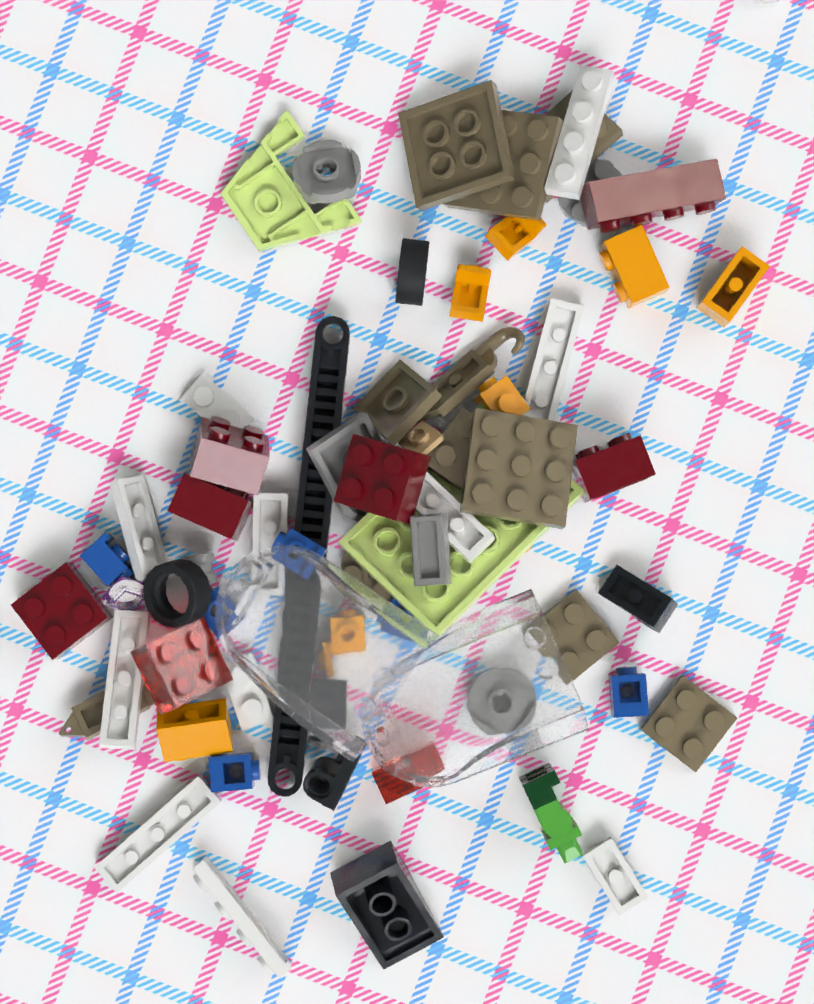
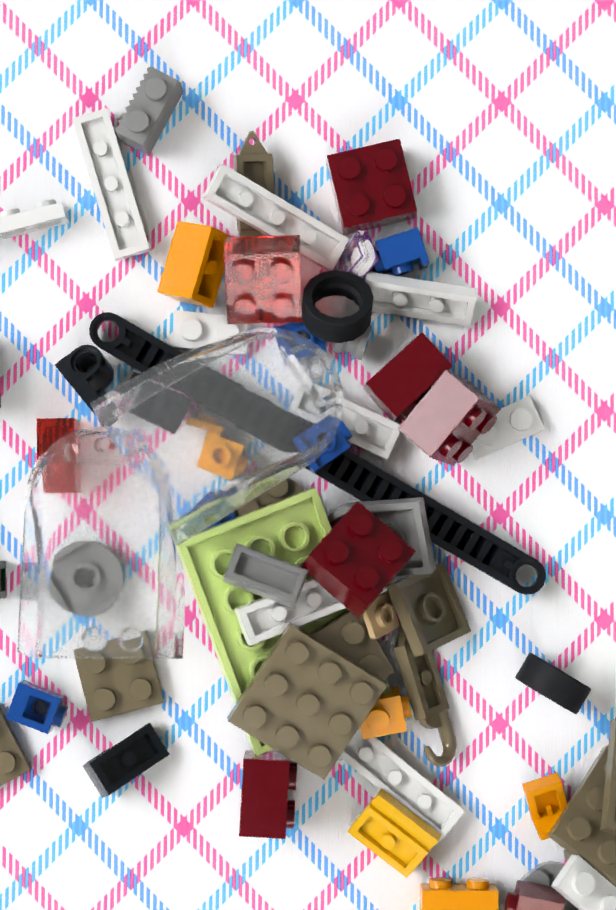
camera: 105 degrees right, 0 degrees up
blue brick [208,752,261,792] -> none
light orange bracket [449,264,491,322] -> none
none -> light grey brick [115,66,183,156]
none -> yellow plate [347,788,441,878]

